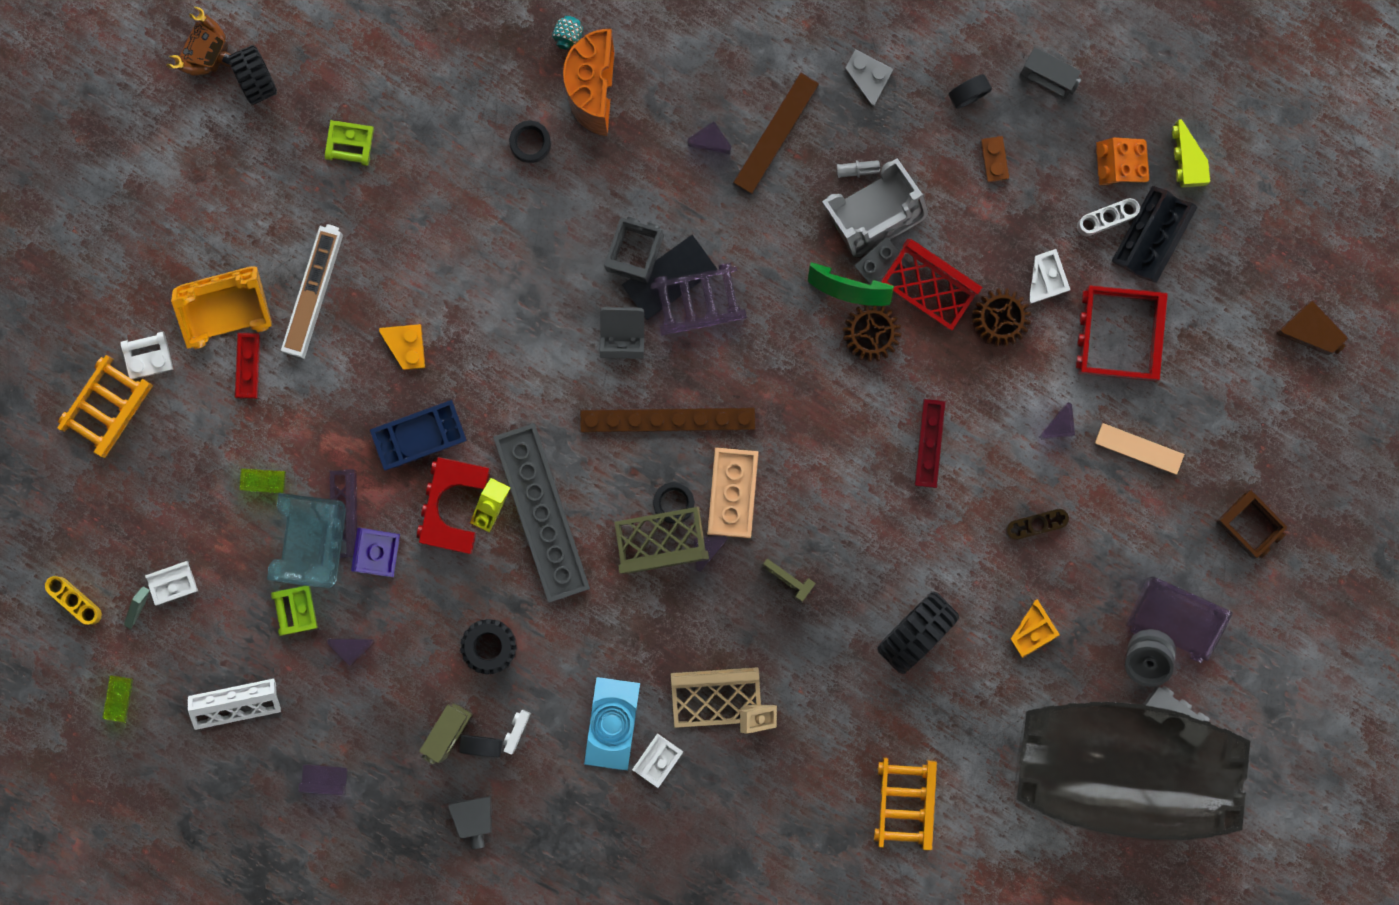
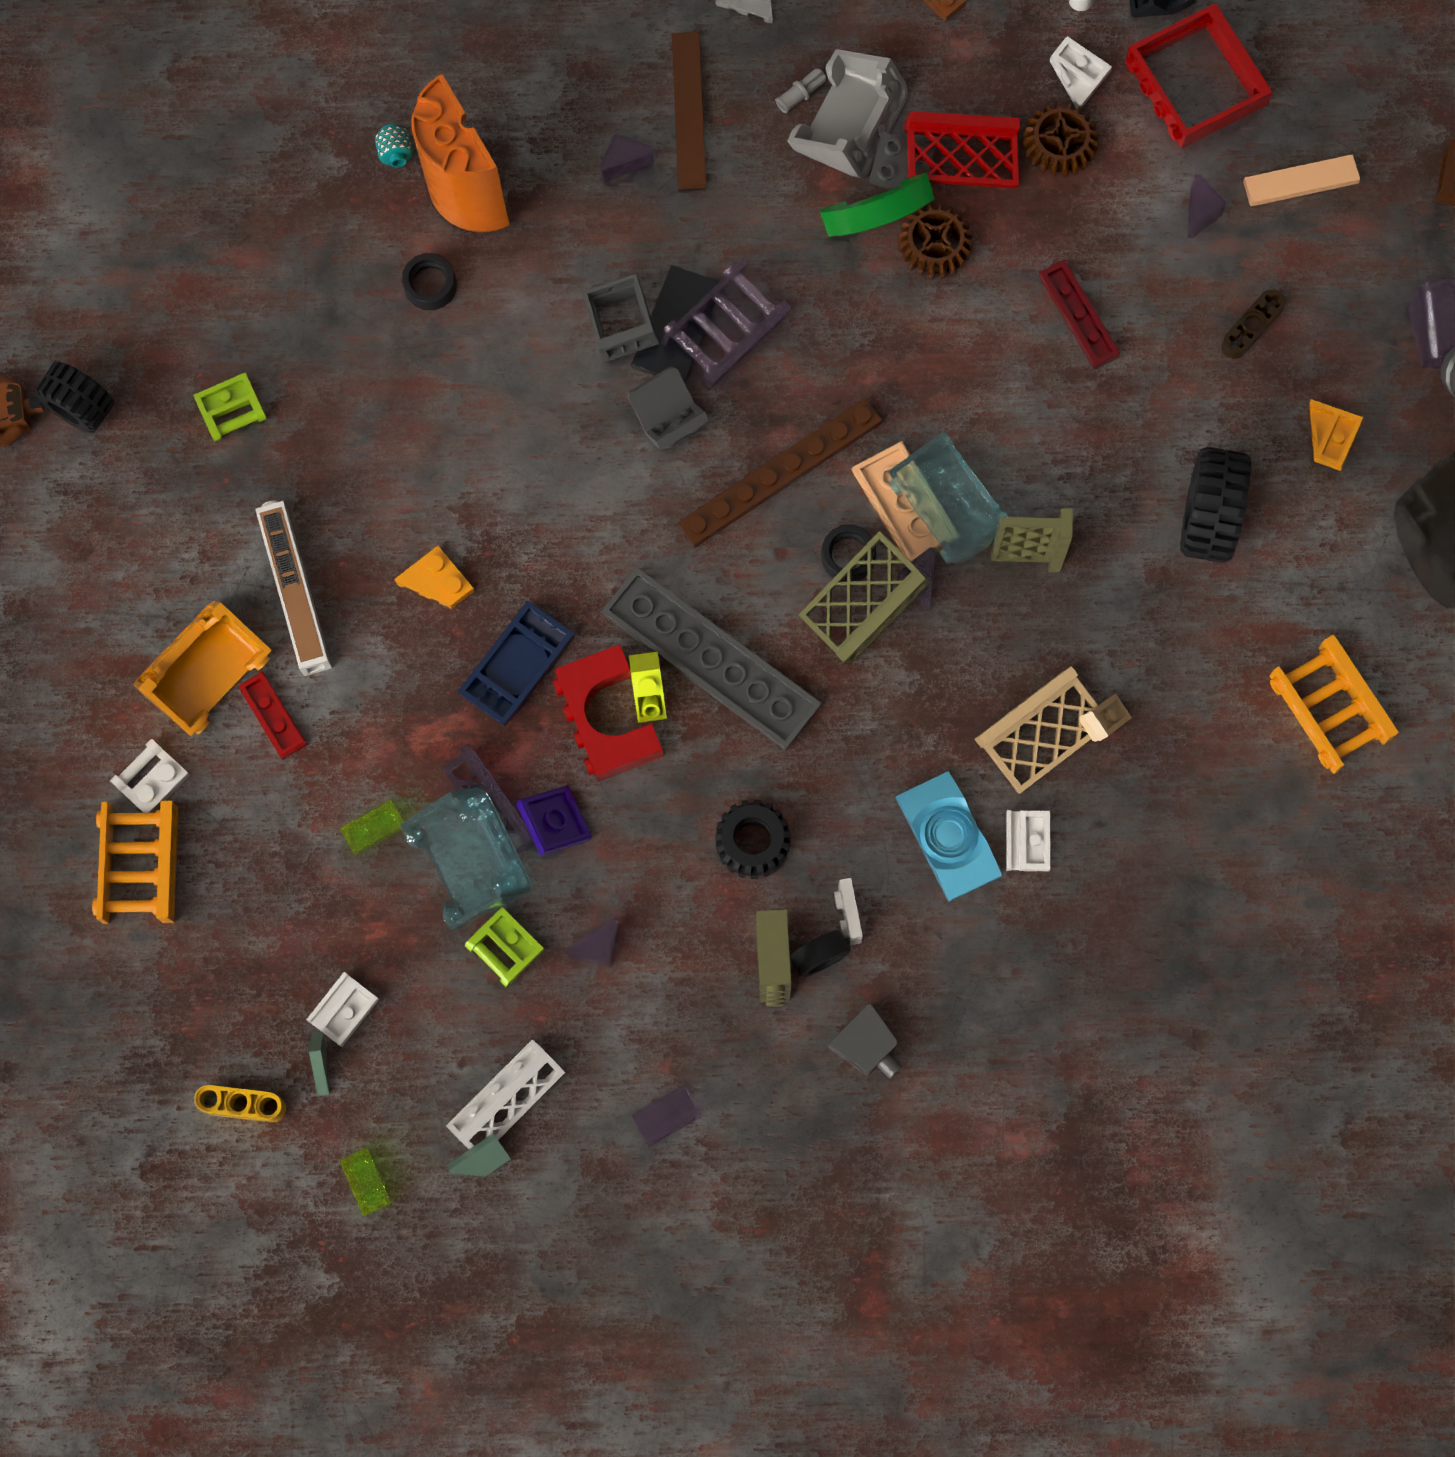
camera: 30 degrees left, 10 degrees down
none -> sand green tile [446,1133,511,1176]
none -> clear light blue windscreen [888,430,1008,567]

